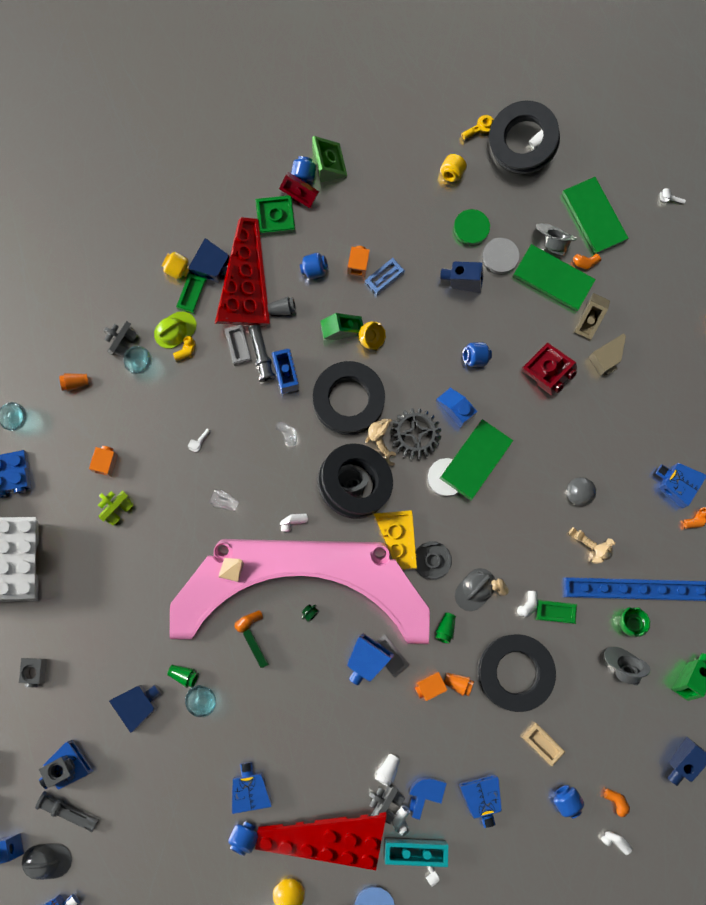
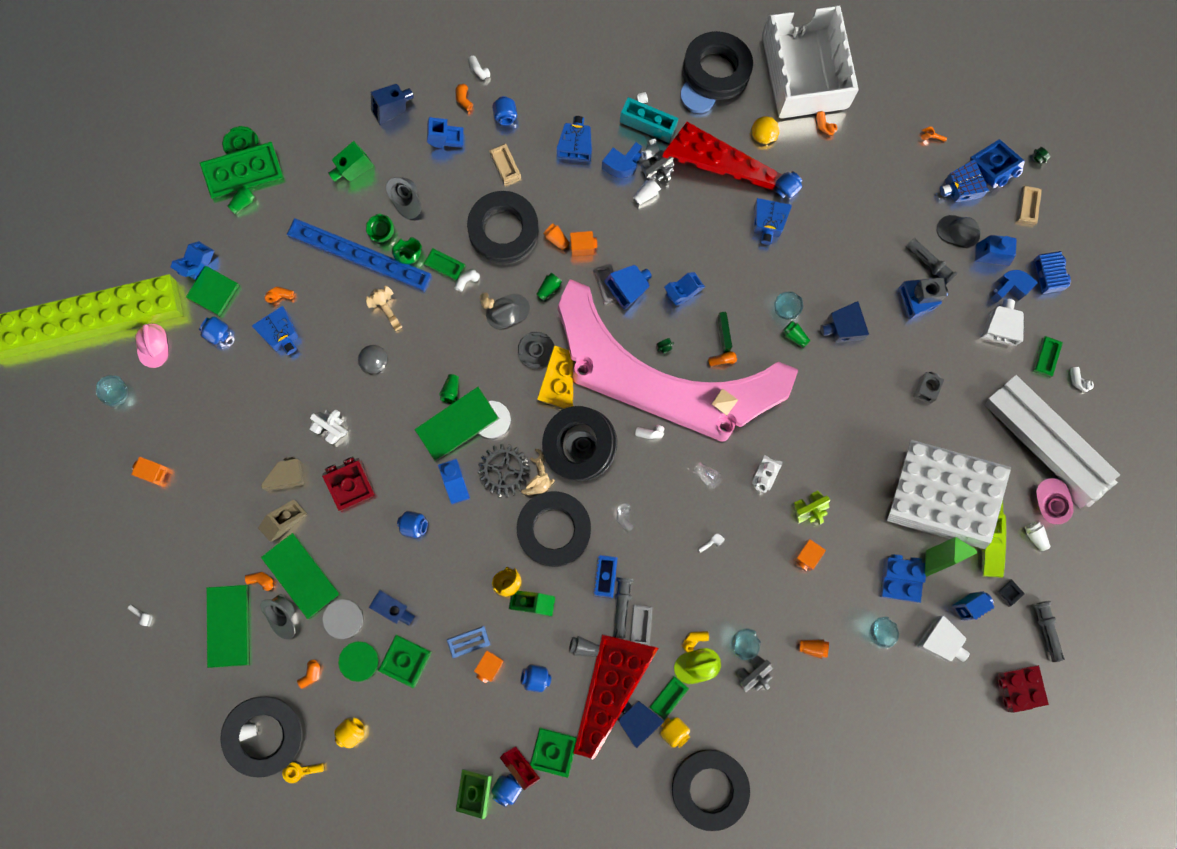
camera: 160 degrees left, 0 degrees up
none -> orange arm [297,659,320,689]
none -> white hips [309,410,348,444]
none -> green tile [378,634,432,688]
none -> green hair [392,237,422,264]
none -> blue brick [427,117,464,149]
none -> green cone [439,374,459,404]
none -> blue brick [664,272,705,306]
none -> black tyre [671,749,750,831]
none -> white hips [752,455,782,493]

